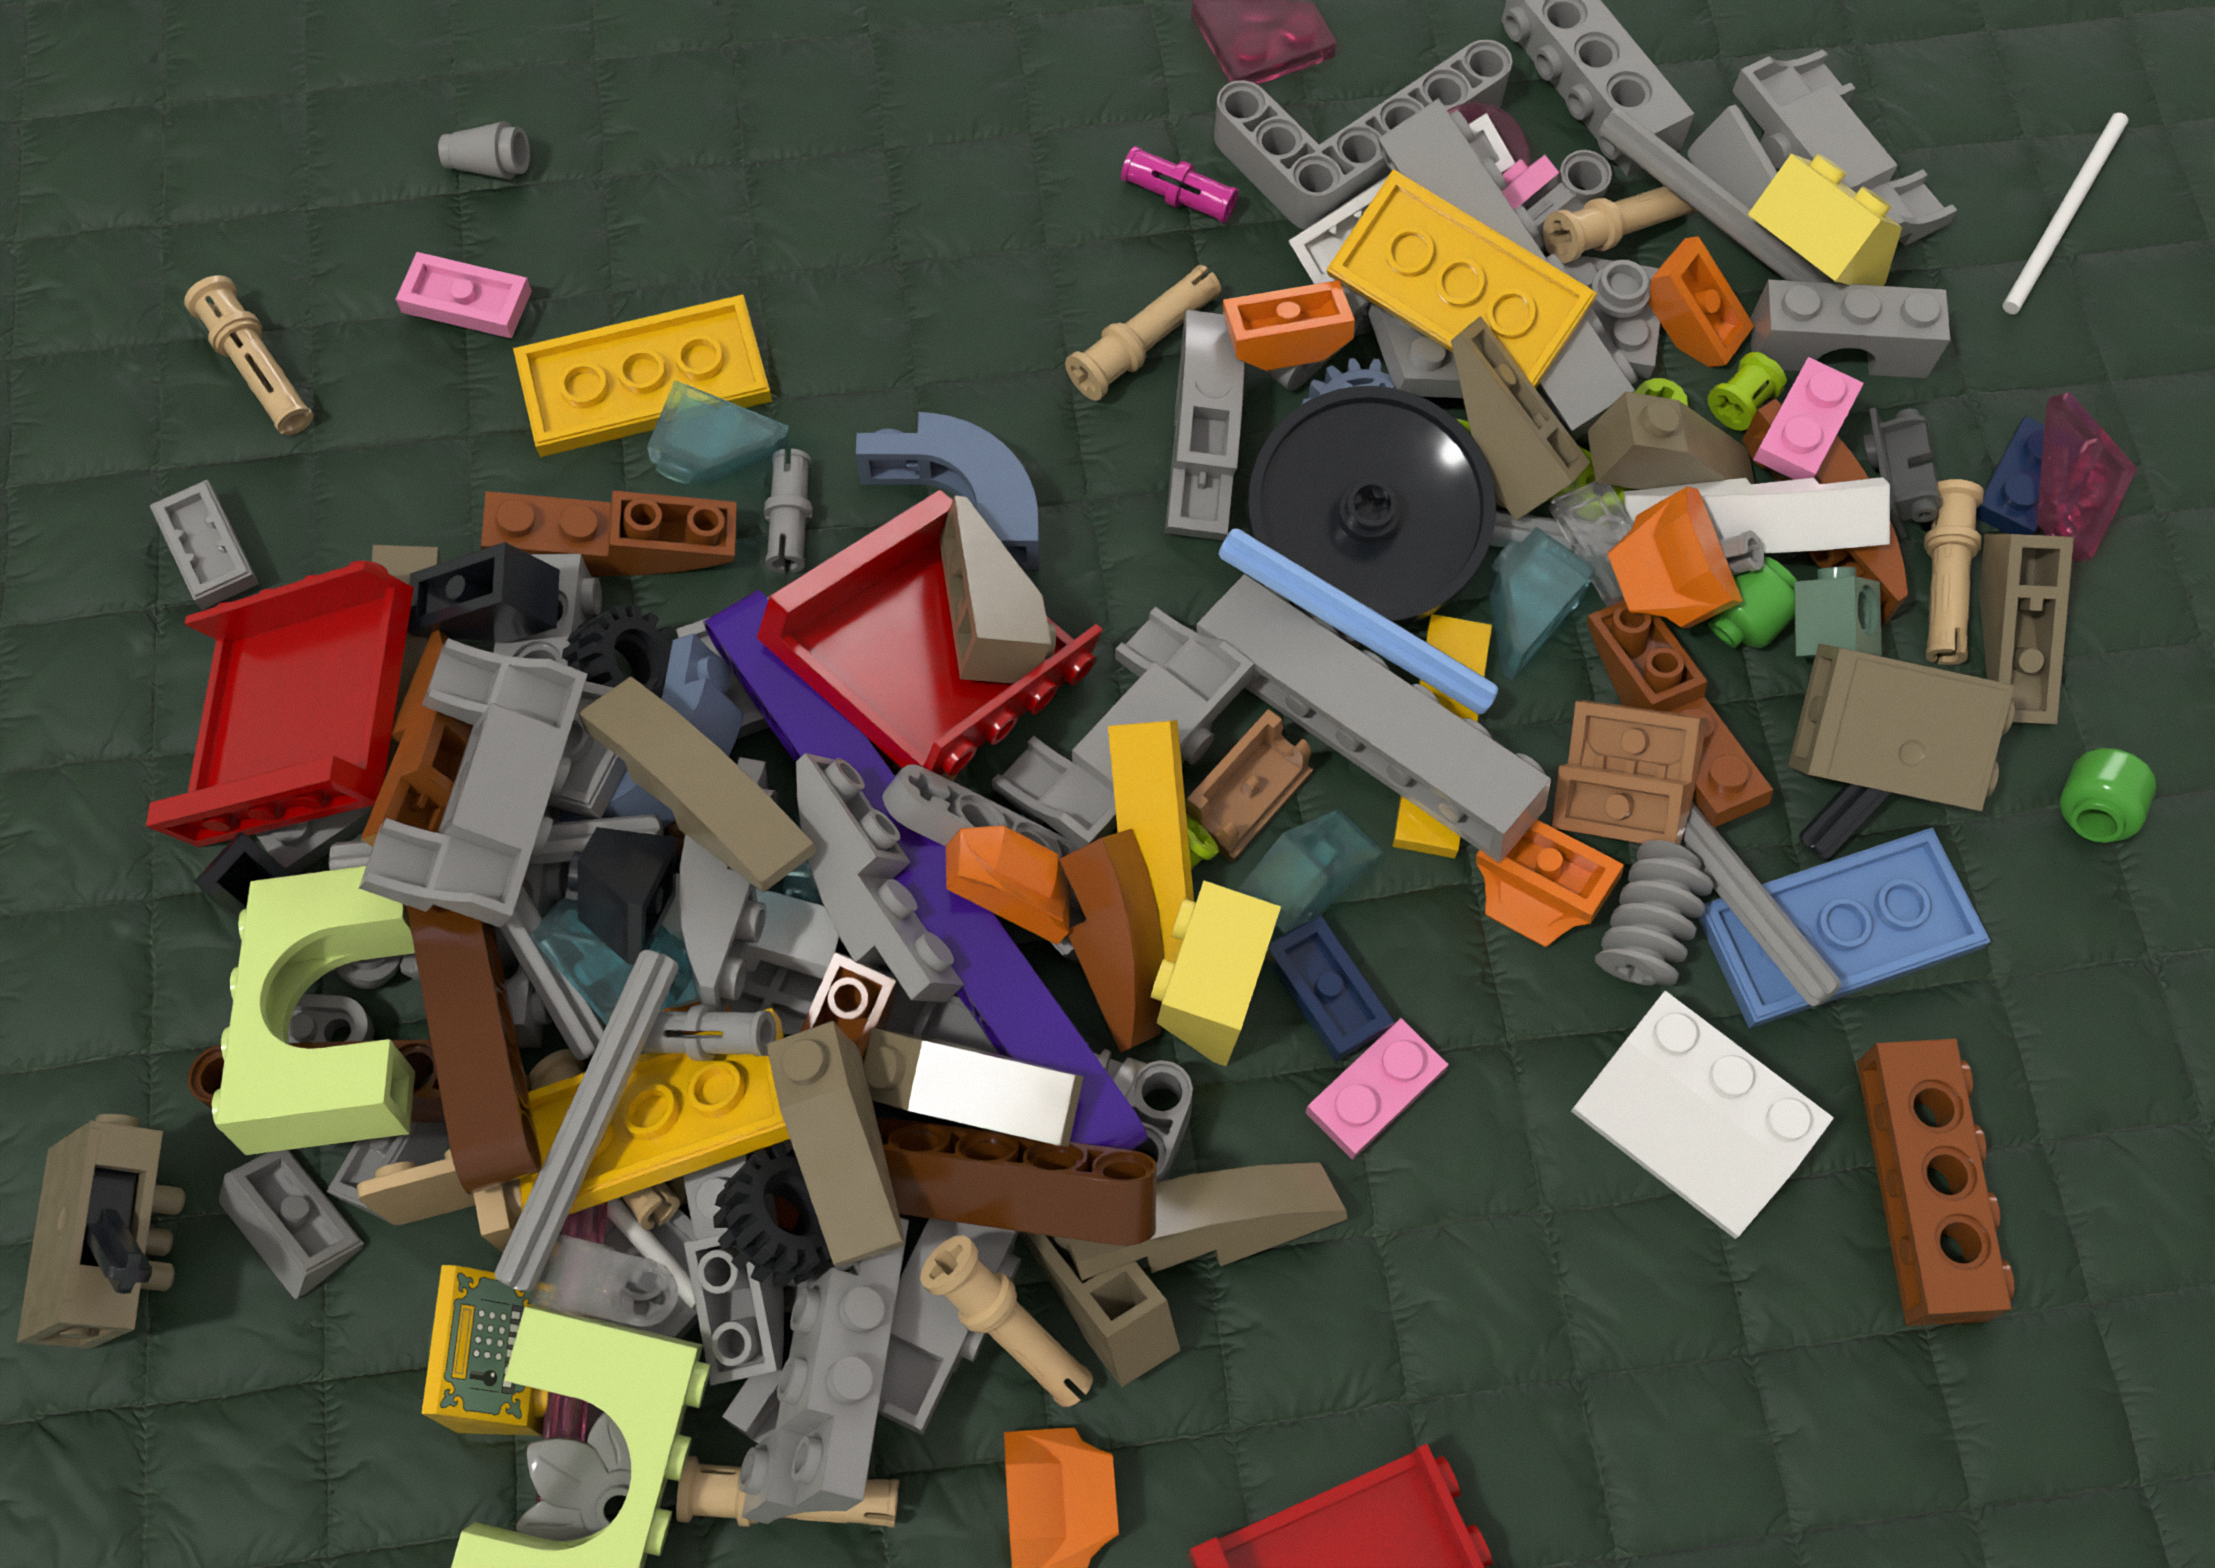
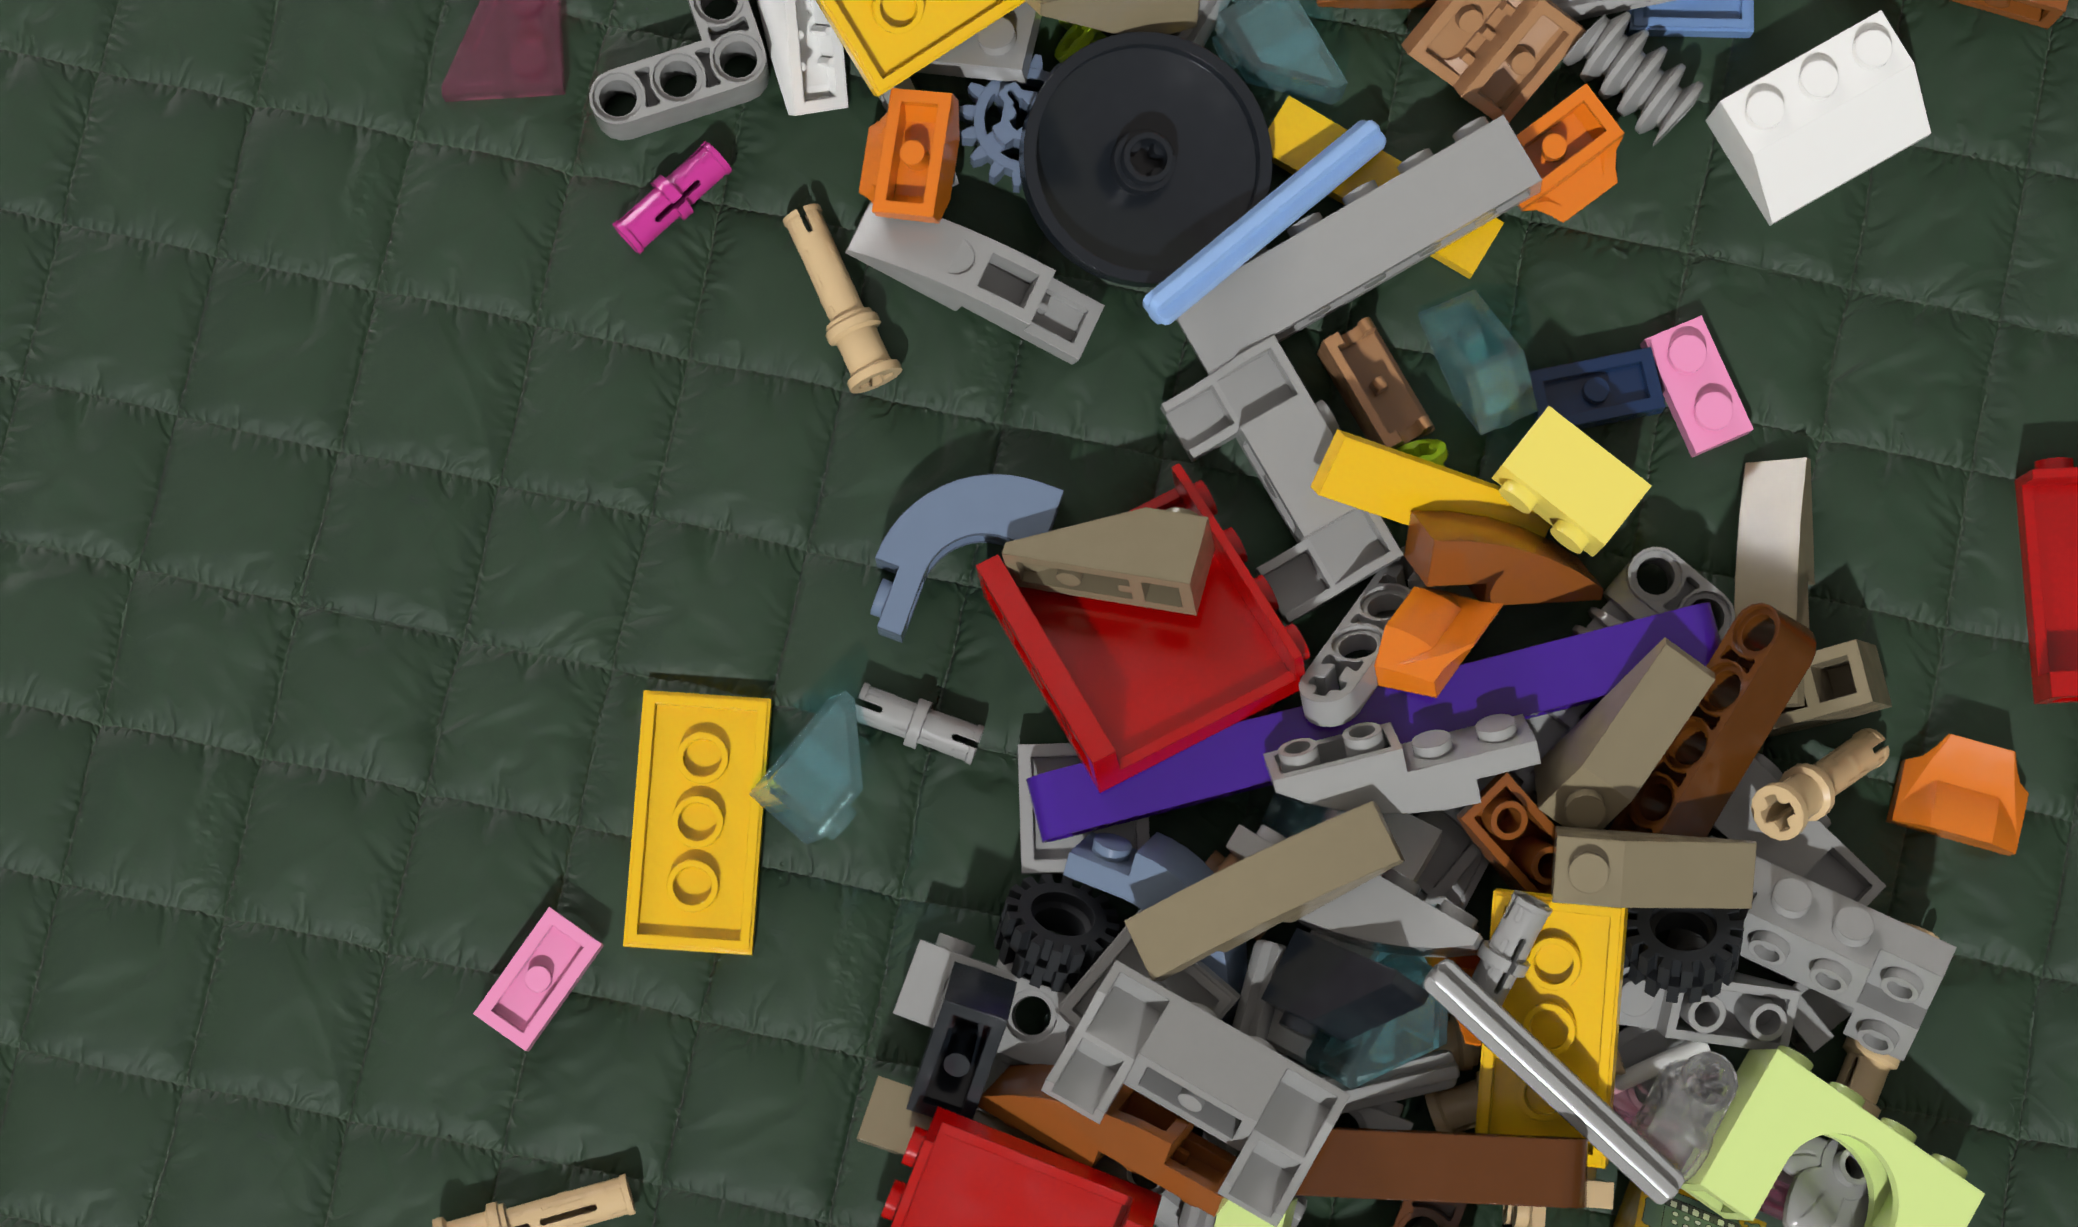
camera: 75 degrees left, 15 degrees up
light grey cone [438,121,530,180] -> none
dark orange slope [481,490,737,576] -> none

